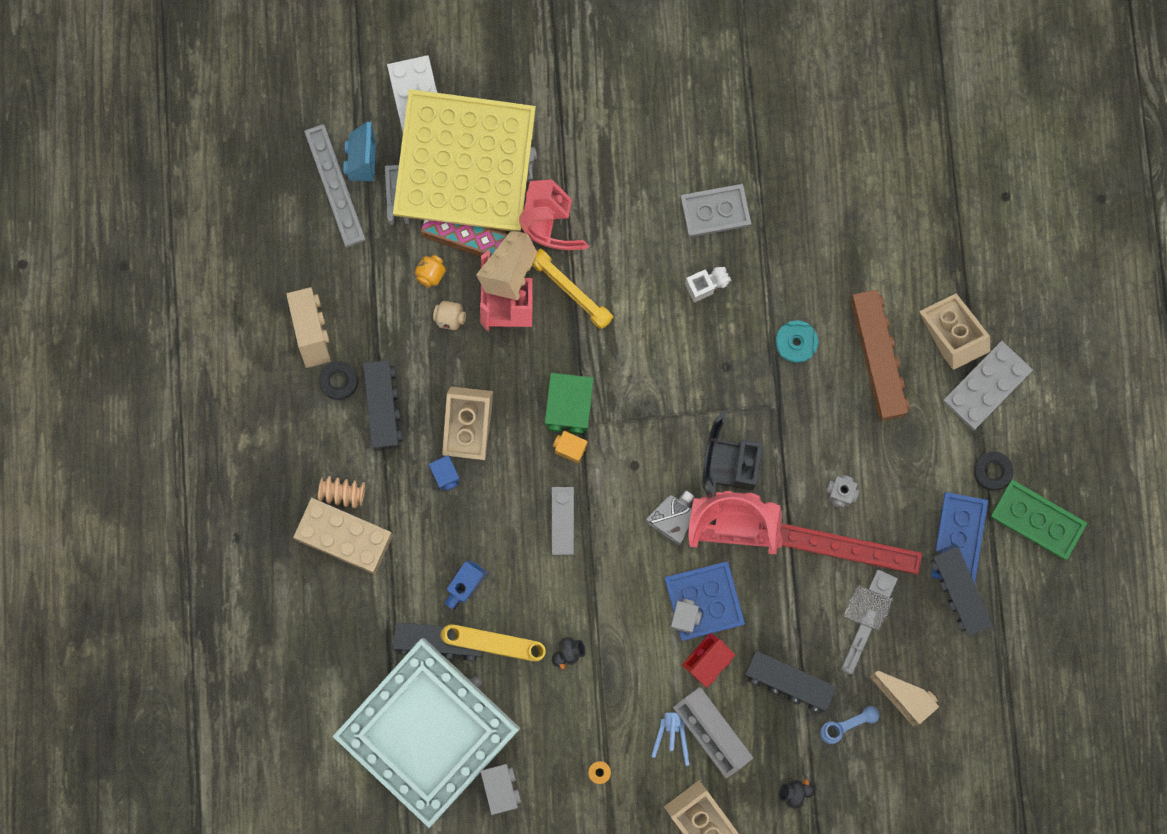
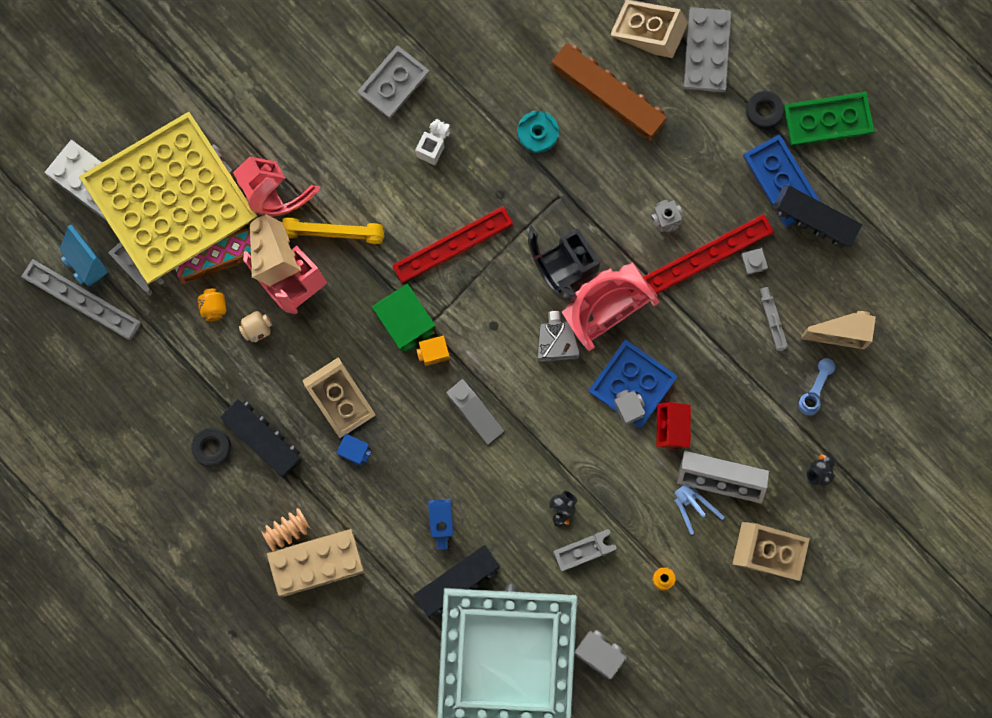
camera: 35 degrees left, 0 degrees up
tan wedge [286,287,331,368] -> none
yellow piece [441,625,545,661] -> none
black brick [744,651,837,714] -> none
clear piece [844,586,893,631] -> none
none -> red tile [392,206,514,285]
none -> light grey plate [553,529,617,572]

